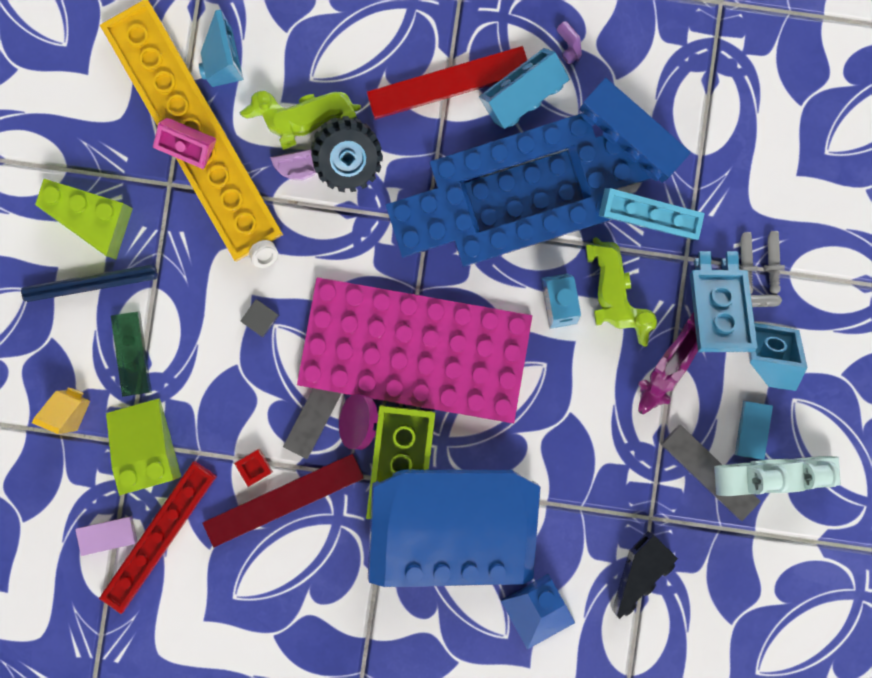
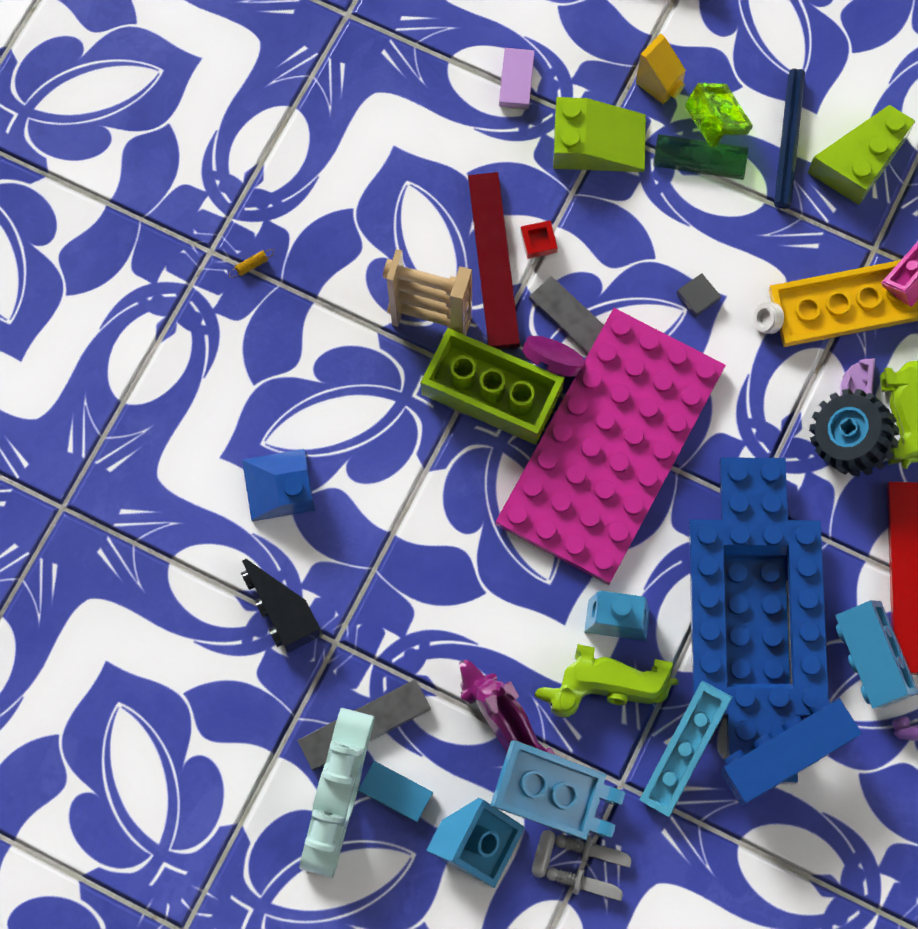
camera: 110 degrees right, 15 degrees down
red tile [99,461,217,614] -> none
blue slope [368,470,541,587] -> none
none -> tan fence [383,249,472,336]
none -> clear neon green bracket [685,83,753,147]

